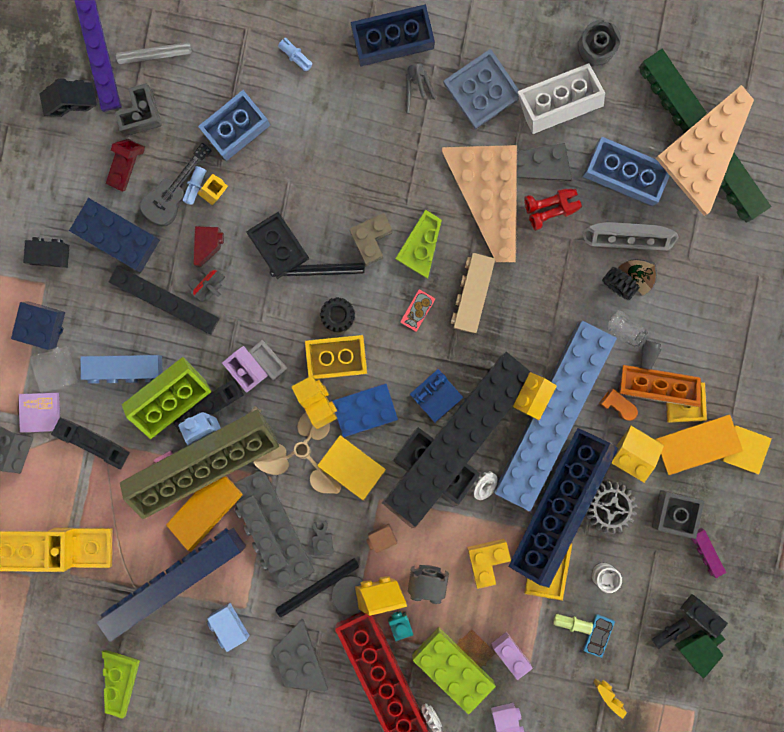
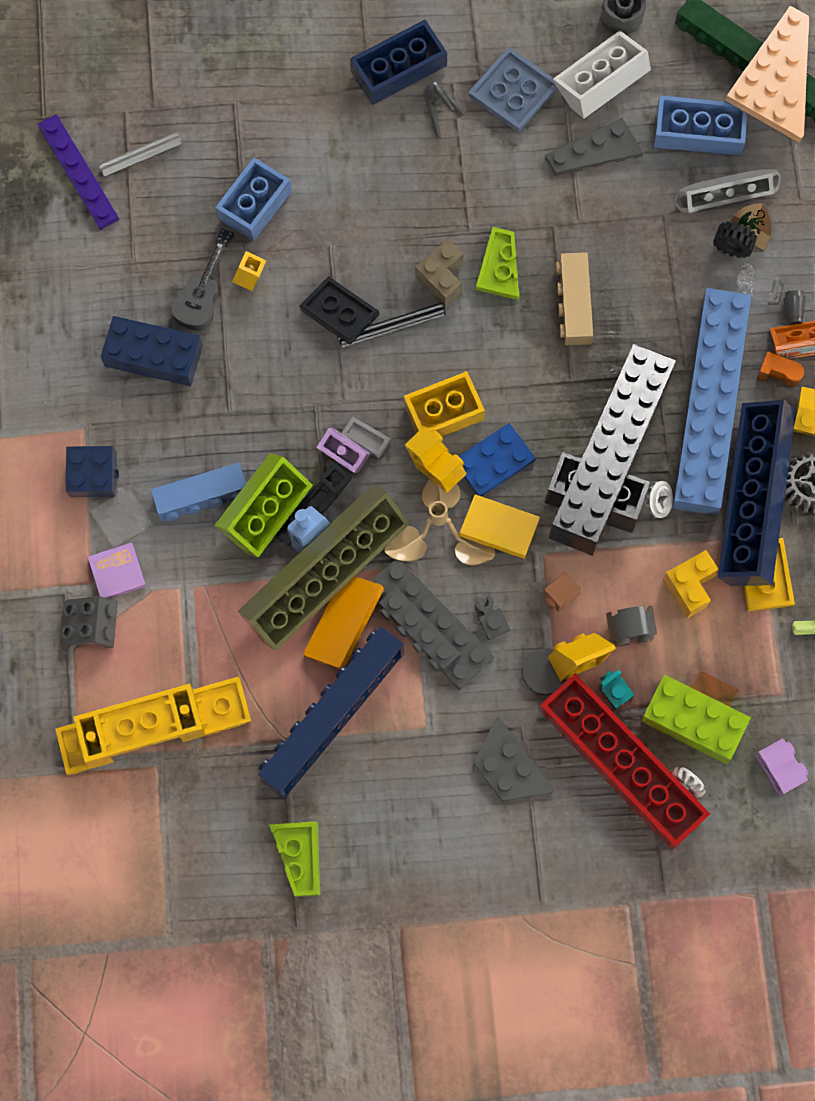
camera: 15 degrees left, 15 degrees down
black brick [23,237,70,268] -> none
black brick [39,78,97,117] -> none
black slope [51,417,130,470] -> none
dark red bracket [105,139,145,192] -> none
black plate [109,266,220,335] -> none
dark grey brick [115,83,162,136] -> none
light blue axle [183,166,207,205] -> none
dark grey hips [189,265,225,302] -> none
dark red slope [194,226,224,267] -> none
light blue brick [207,603,250,652] -> none
black axle [276,558,359,617] -> none
light blue axle [278,38,312,71] -> none
black tyre [320,297,355,332] -> none
tile [400,289,435,332] -> none
blue hinge [410,369,463,422] -> none
light nougat wing [442,145,517,262] -> none
lavender brick [491,632,533,680] -> none
yellow brick [513,372,557,420] -> none
red piece [524,189,582,231] -> none

